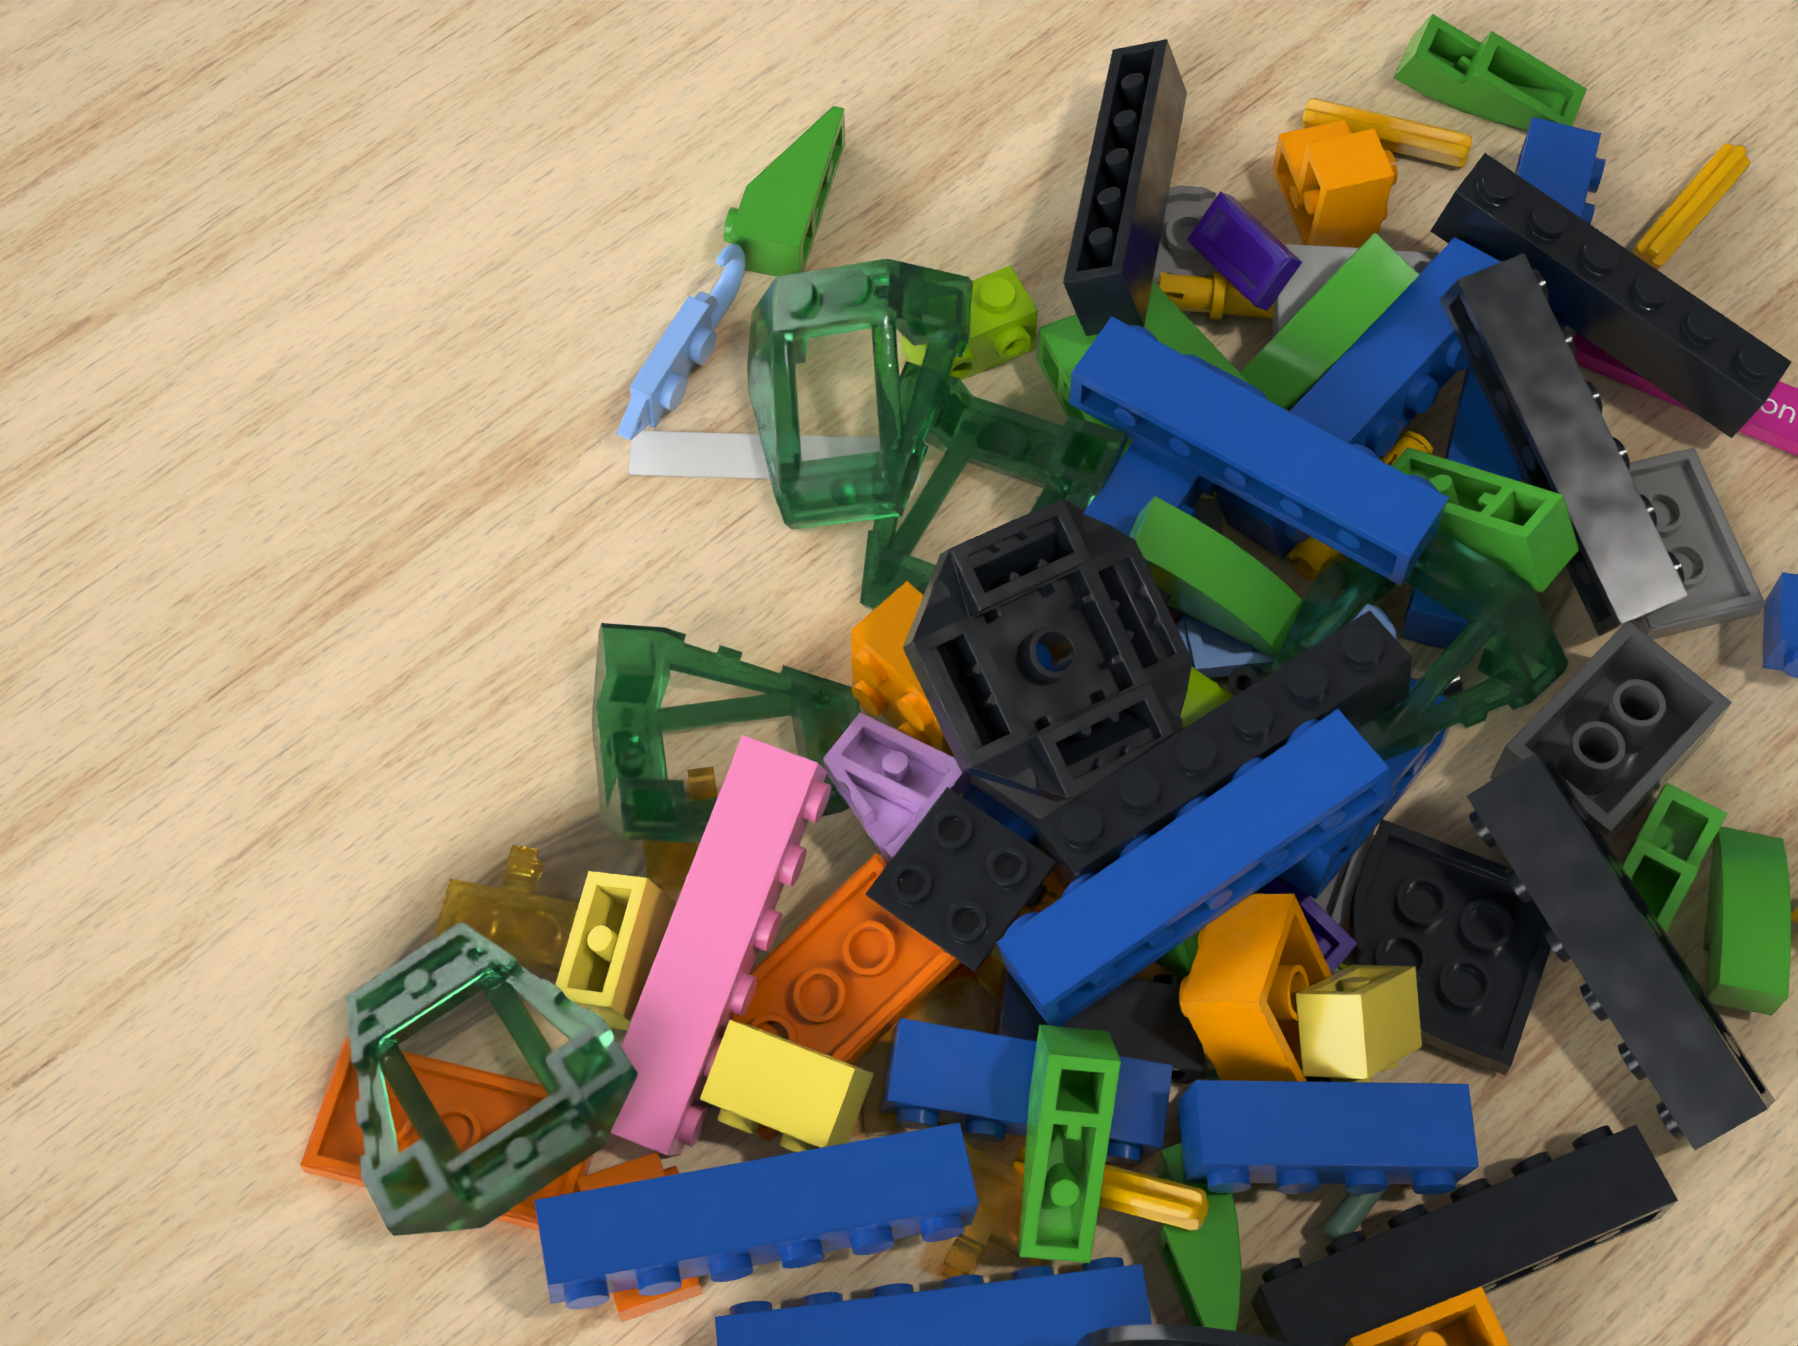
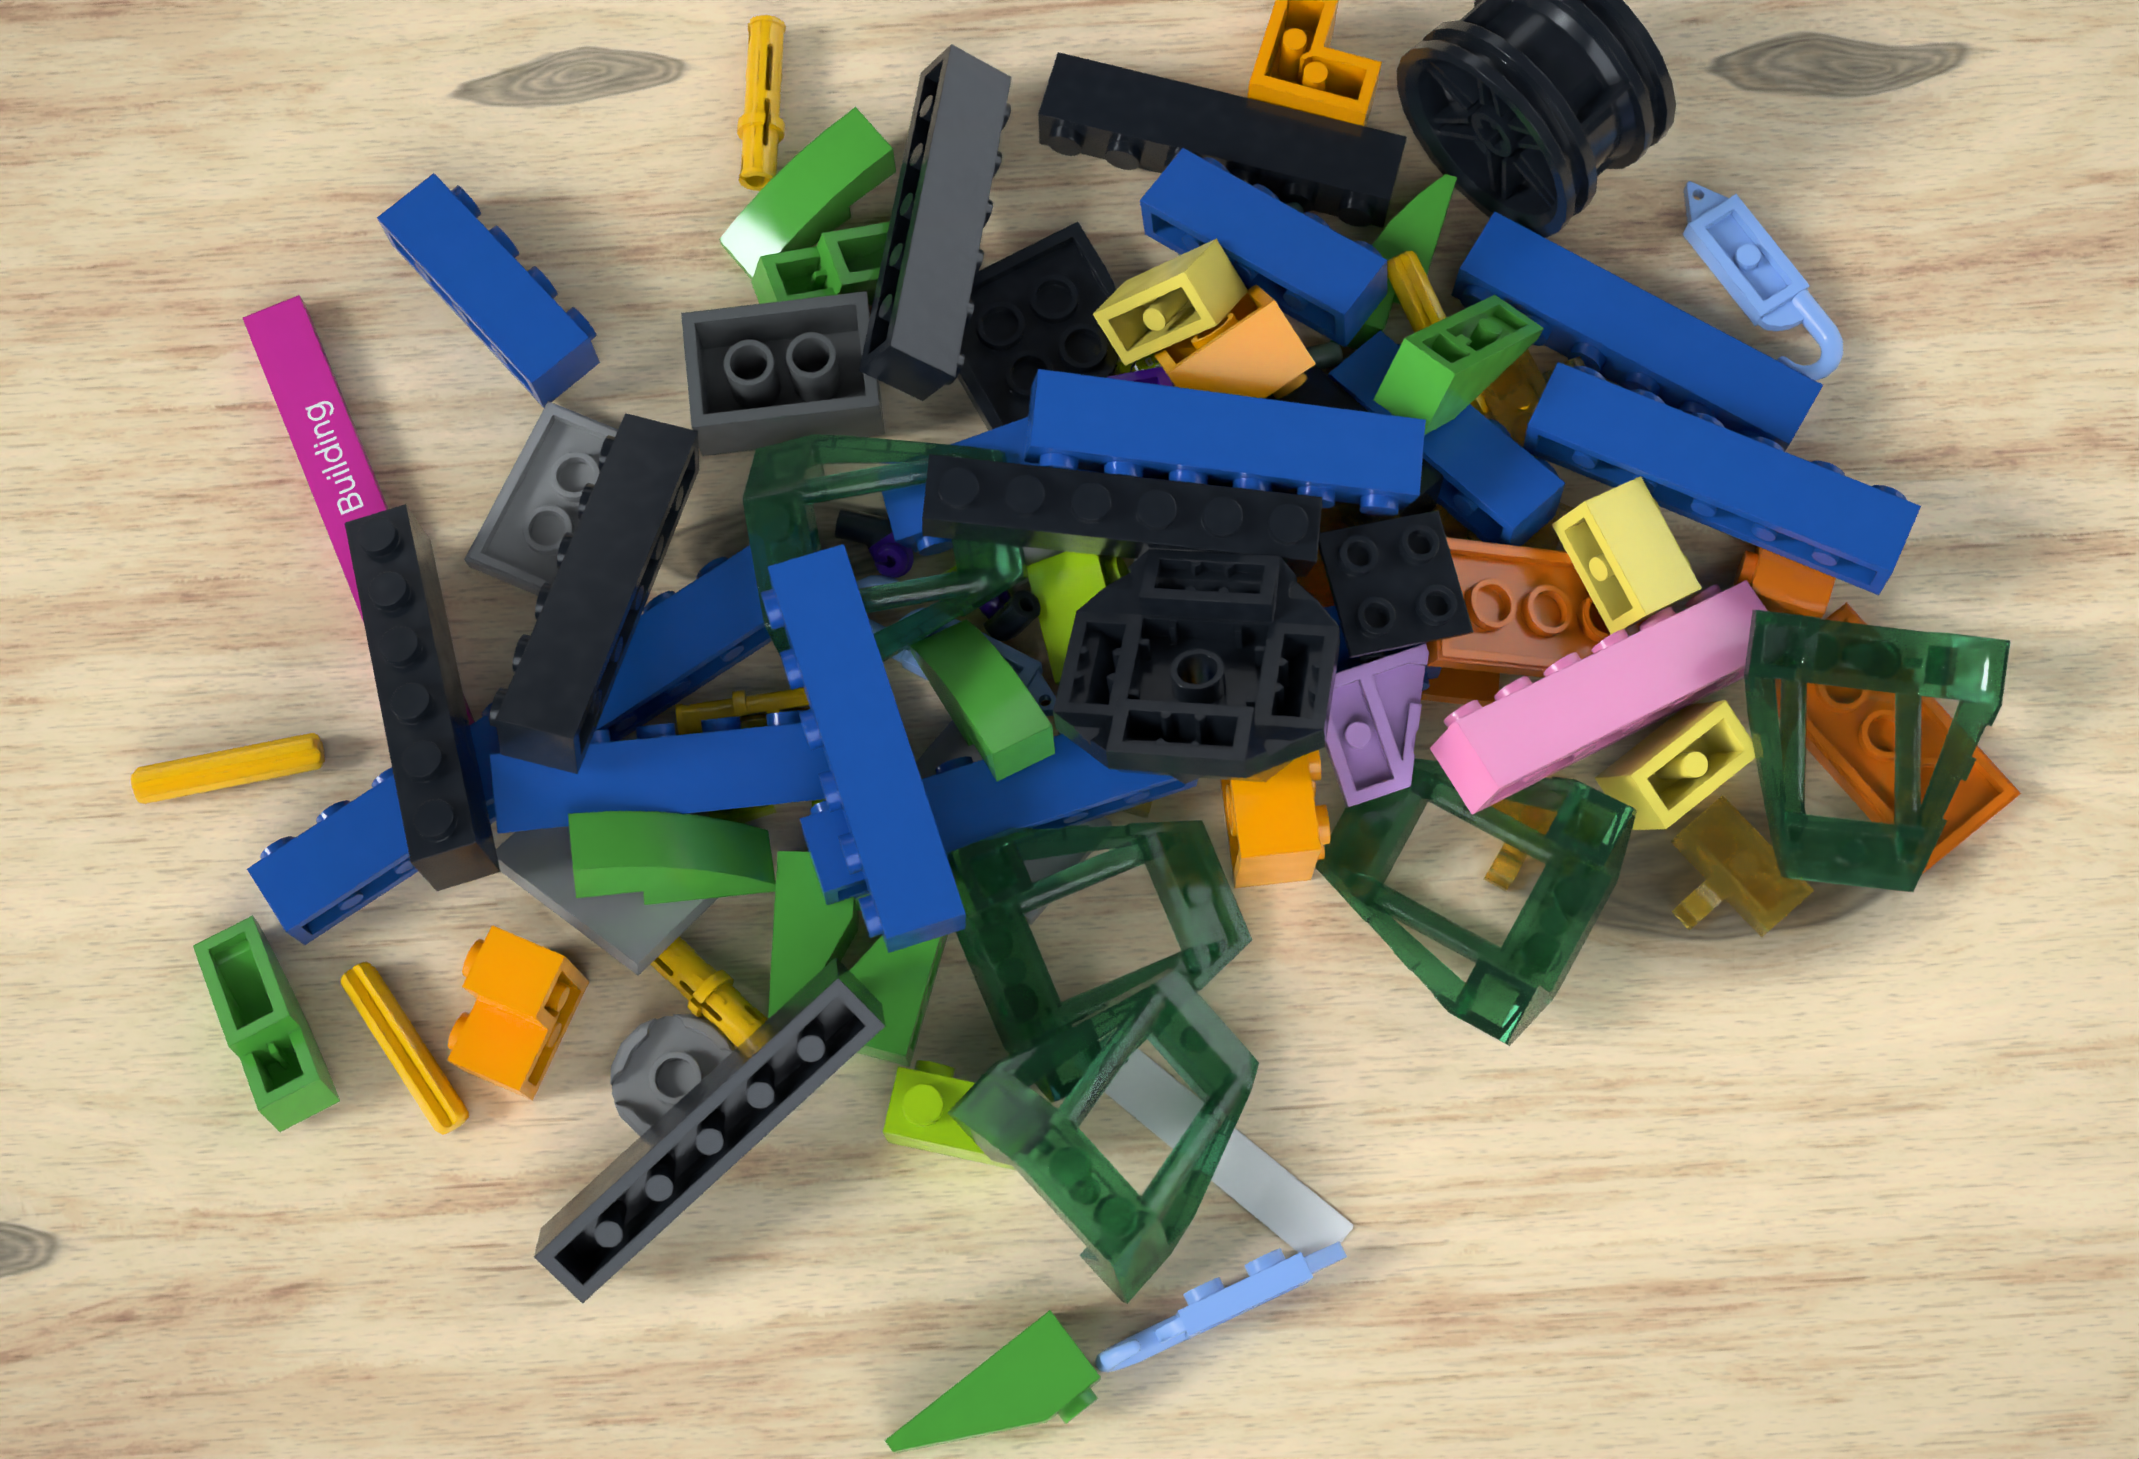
camera: 140 degrees left, 10 degrees up
dark purple tile [1186,191,1303,311] -> none
bright green slope [1391,447,1579,593] -> none

